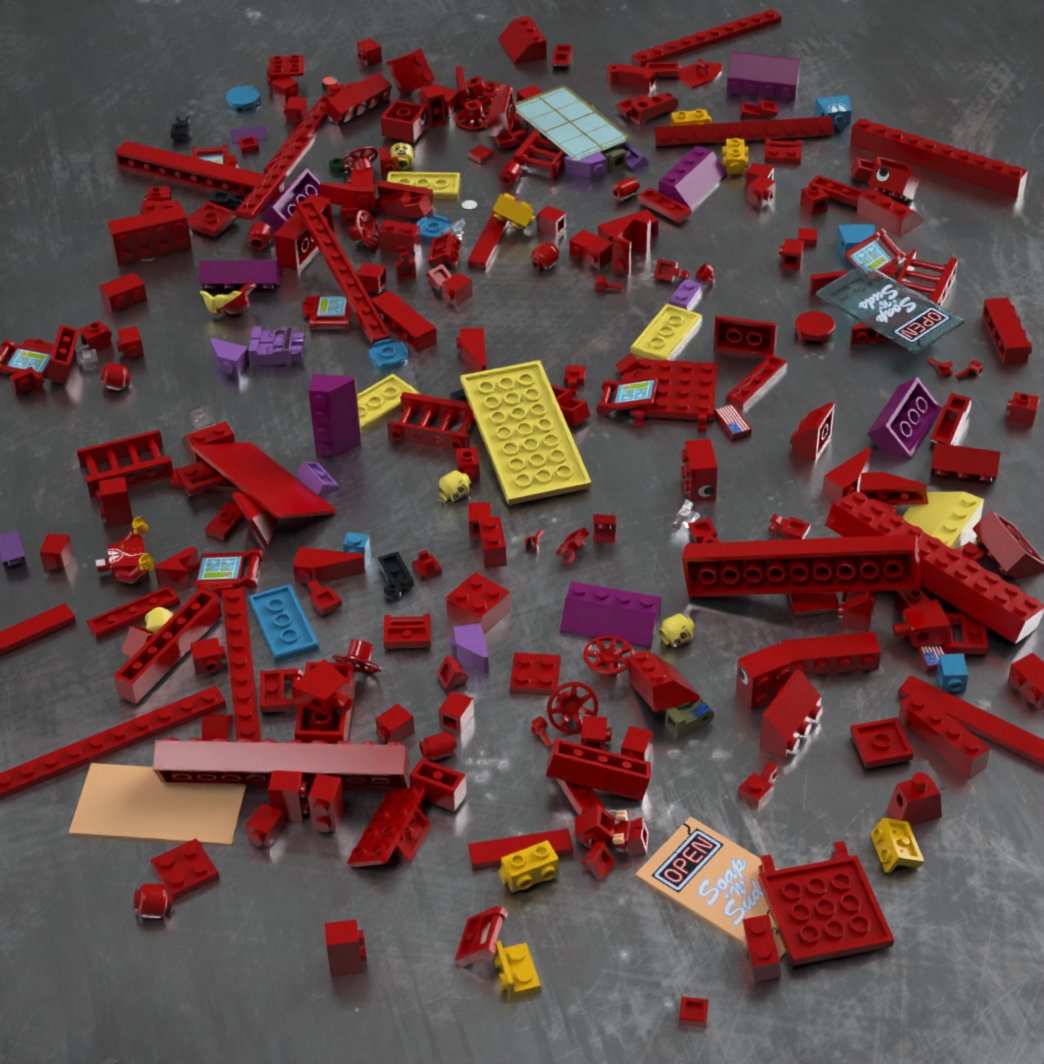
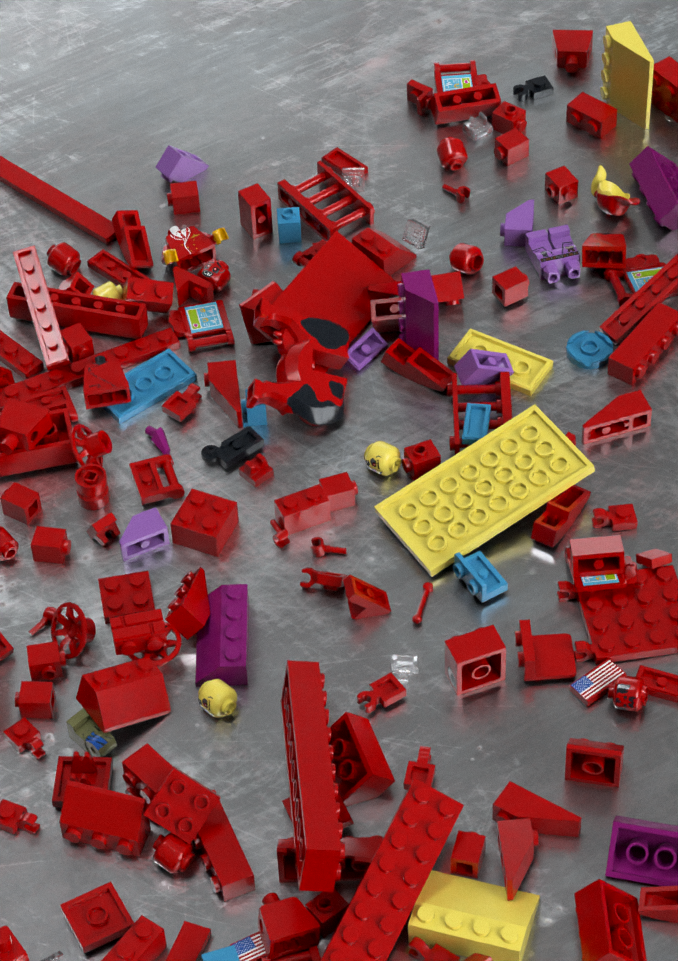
camera: 75 degrees right, 5 degrees up
none -> red plate [3,717,46,760]
none -> tile [12,245,71,371]
none -> red head [47,242,81,276]
none -> red plate [52,751,113,807]
none -> red wheel [74,464,110,511]
none -> red torso [83,356,131,410]
none -> red brick [109,609,168,656]
none -> red slope [112,210,154,268]
none -> red brick [122,277,174,314]
none -> red plate [143,767,221,844]
none -> magenta bar [145,425,171,455]
none -> red head [152,833,195,874]
none -> red slope [165,567,211,640]
none -> red head [197,260,231,293]
none -> red animal [246,298,350,426]
none -> red hand [270,519,290,548]
none -> dark azure brick [277,207,302,244]
none -> red tile [321,147,368,183]
none -> clear tile [342,168,365,191]
none -> red wedge [367,271,464,306]
none -> red brick [370,298,402,333]
none -> red slope [381,338,454,392]
none -> red hinge [412,582,433,624]
none -> red hand [442,184,470,203]
none -> red head [449,243,484,275]
none -> dark azure bracket [453,551,508,603]
none -> medium lavender slope [454,349,514,385]
none -> dark azure tile [462,403,491,445]
none -> red brick [492,266,530,307]
none -> black plate [513,75,554,102]
none -> red bracket [514,619,576,681]
none -> red brick [545,165,578,205]
none -> red torso [552,30,593,73]
none -> red brick [569,535,625,578]
none -> red torso [582,233,626,269]
none -> light yellow slope [600,21,654,130]
none -> red head [608,675,648,712]

